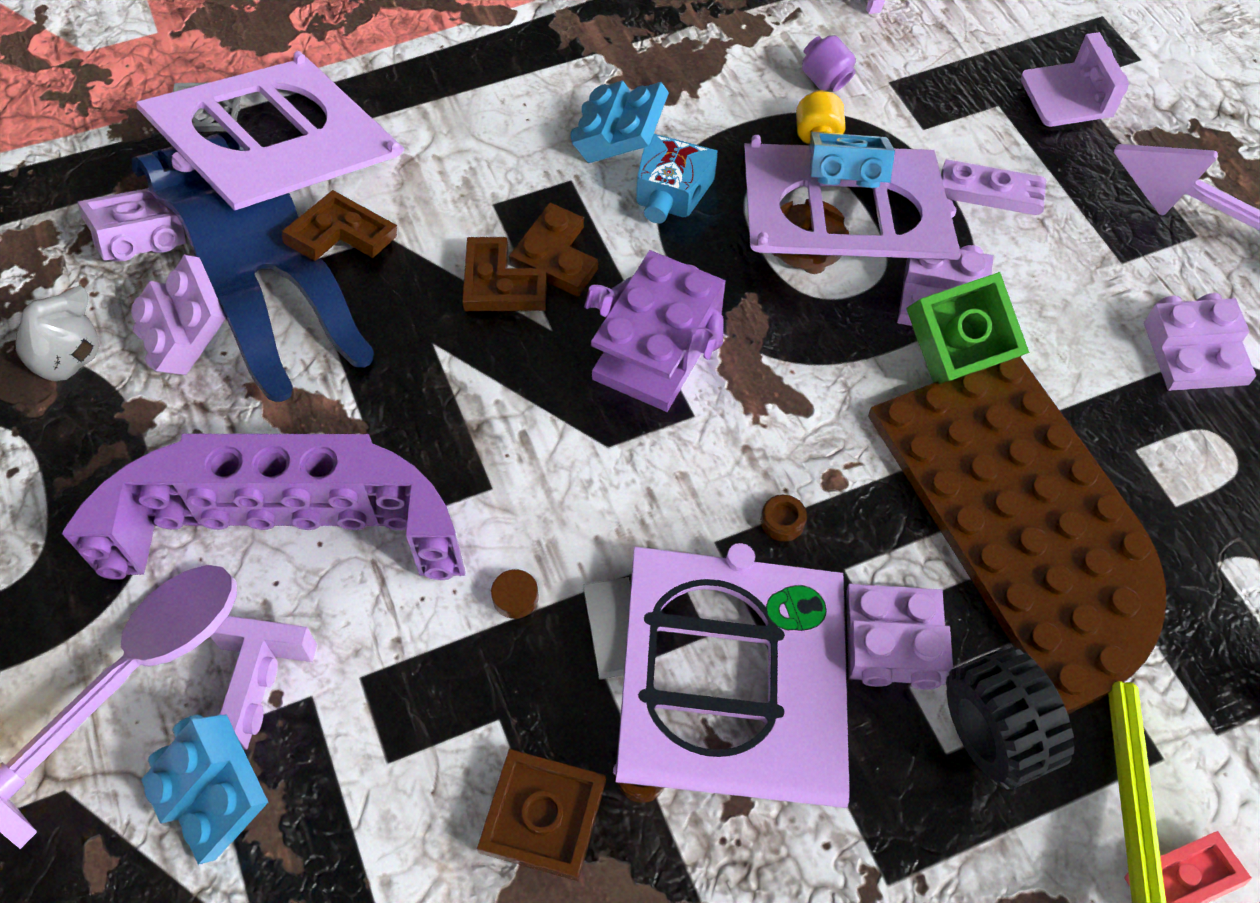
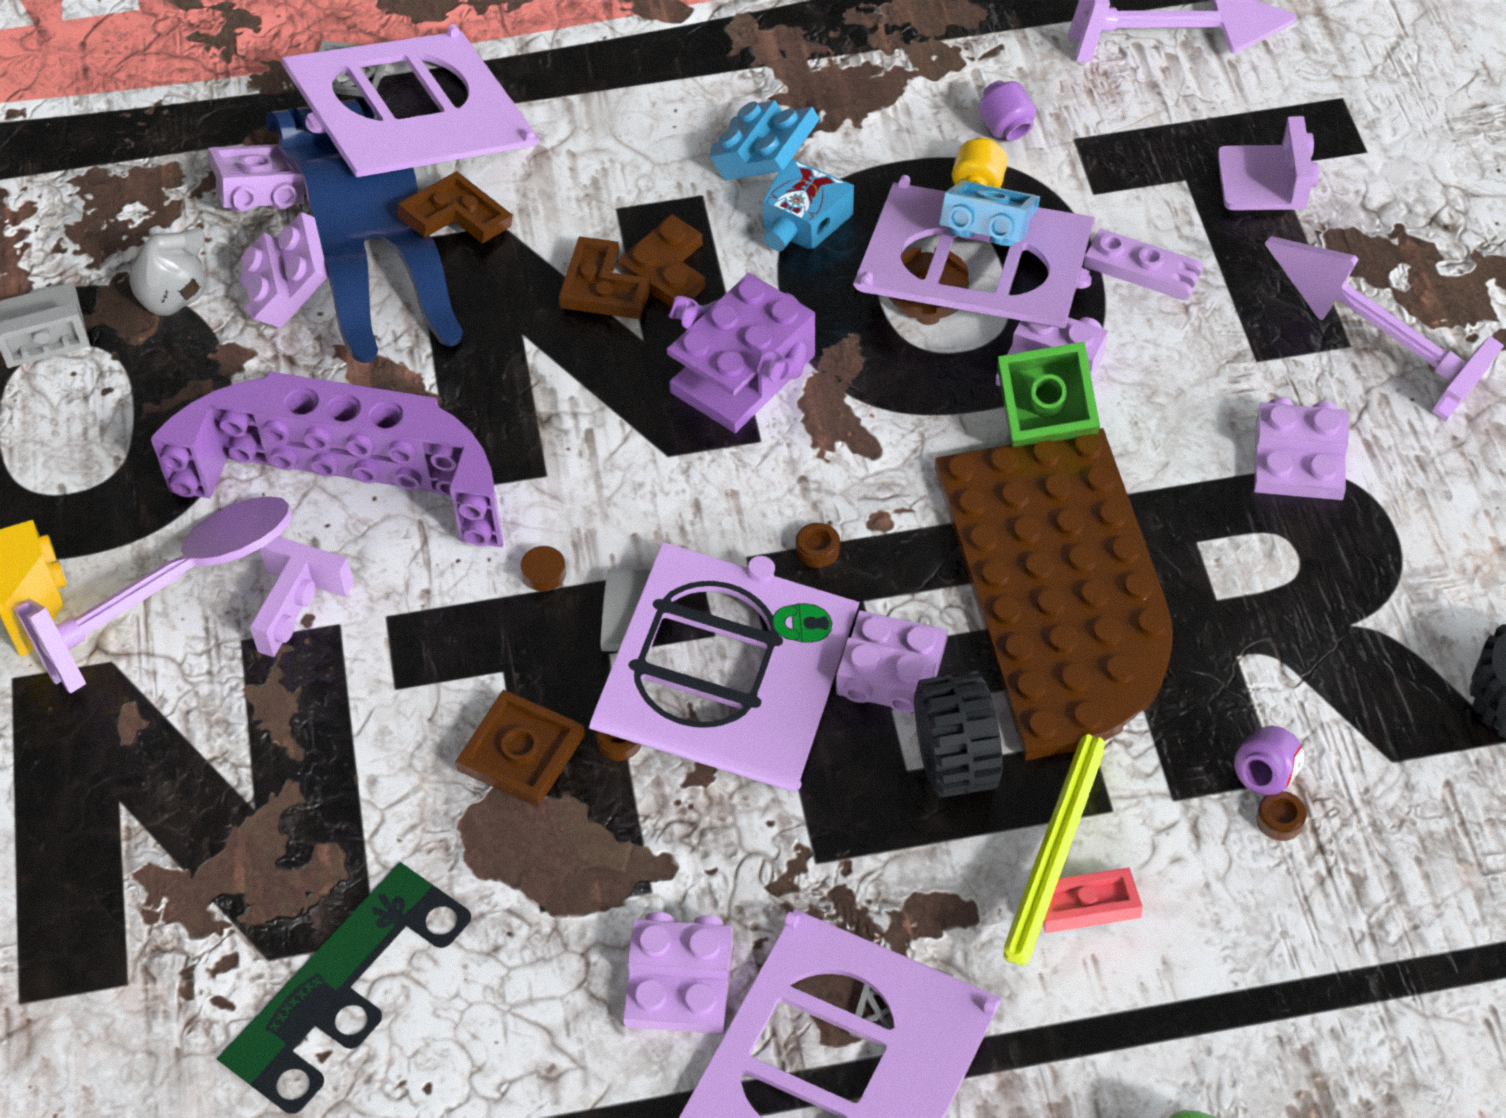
camera: 15 degrees right, 5 degrees down
dark azure plate [141,714,268,865] -> none

